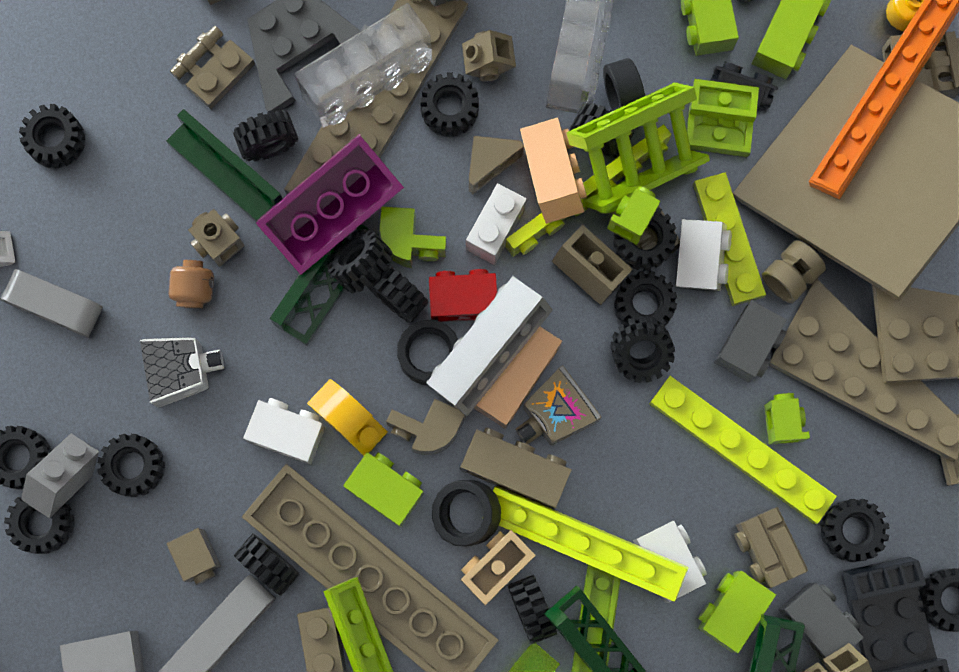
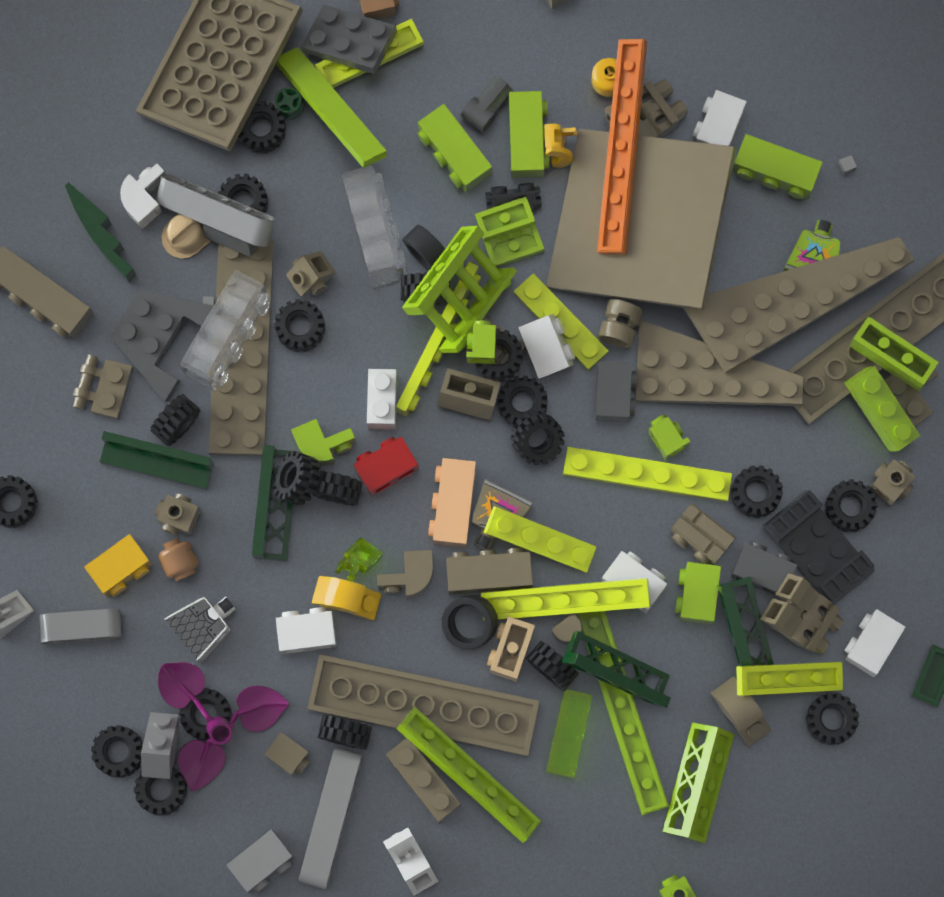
camera: 20 degrees left, 0 degrees up
magenta slope [256,134,404,275] -> none
lime brick [343,452,424,527] -> none
black tyre [397,320,458,385] -> none
brick [426,276,553,416] -> none
dark tan slope [469,136,524,195] -> none
light nougat brick [520,117,587,224] -> none
none -> yellow brick [84,534,153,597]
none -> magenta plant [157,662,289,791]
none -> clear neon green plate [335,537,383,582]
none -> neon yellow plate [483,506,596,573]
none -> yellow piece [544,124,578,168]
none -> dark tan brick [552,614,582,645]

